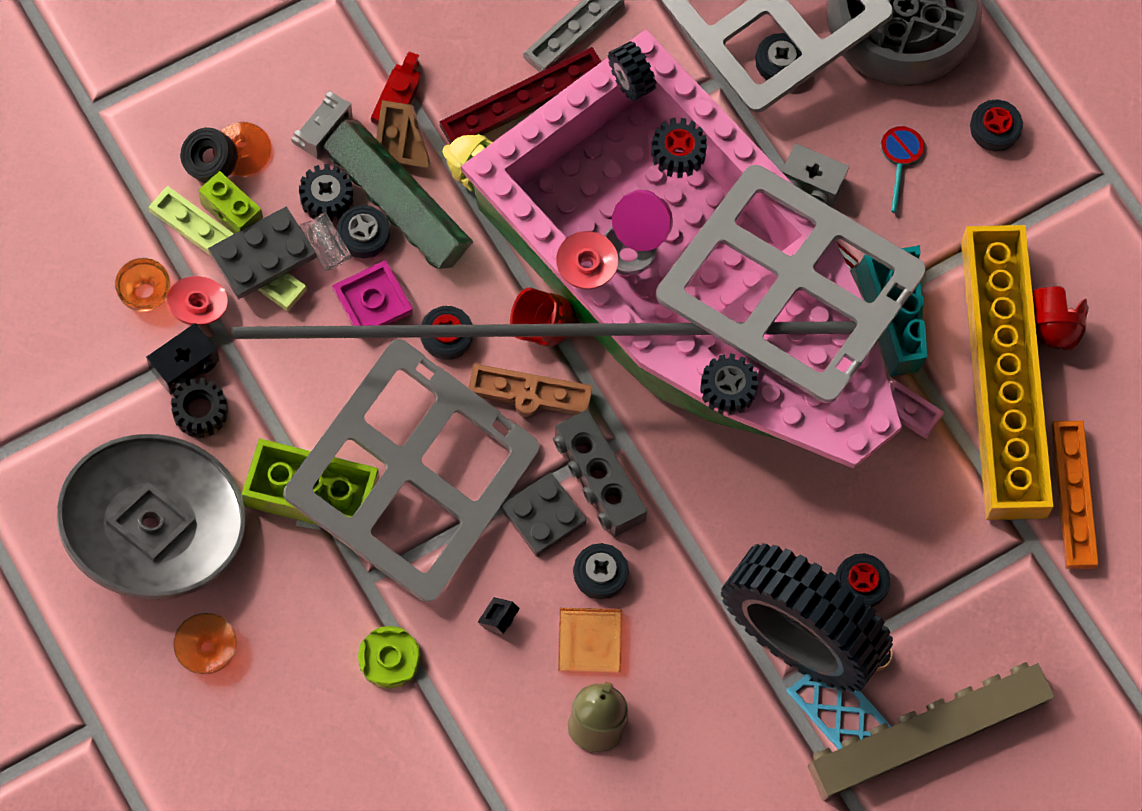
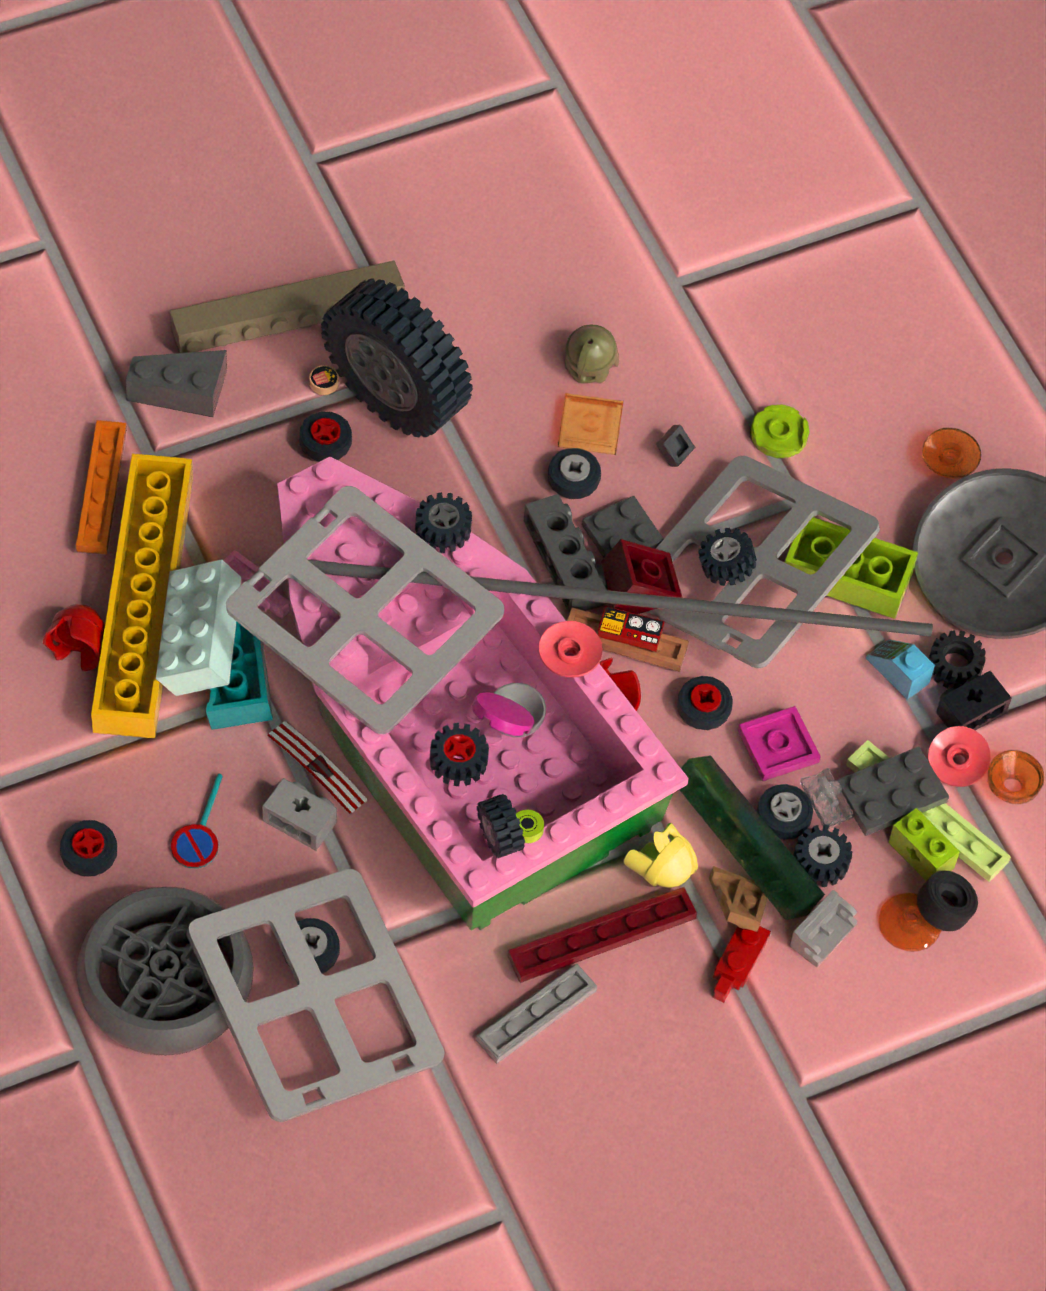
camera: 175 degrees left, 10 degrees down
none -> dark grey wedge [125,350,227,417]
none -> light aqua brick [156,559,242,696]
none -> lime tile [516,809,544,843]
none -> tile [597,606,665,652]
none -> dark red slope [601,539,683,614]
none -> black wheel [698,528,757,586]
none -> medium azure slope [866,639,935,700]

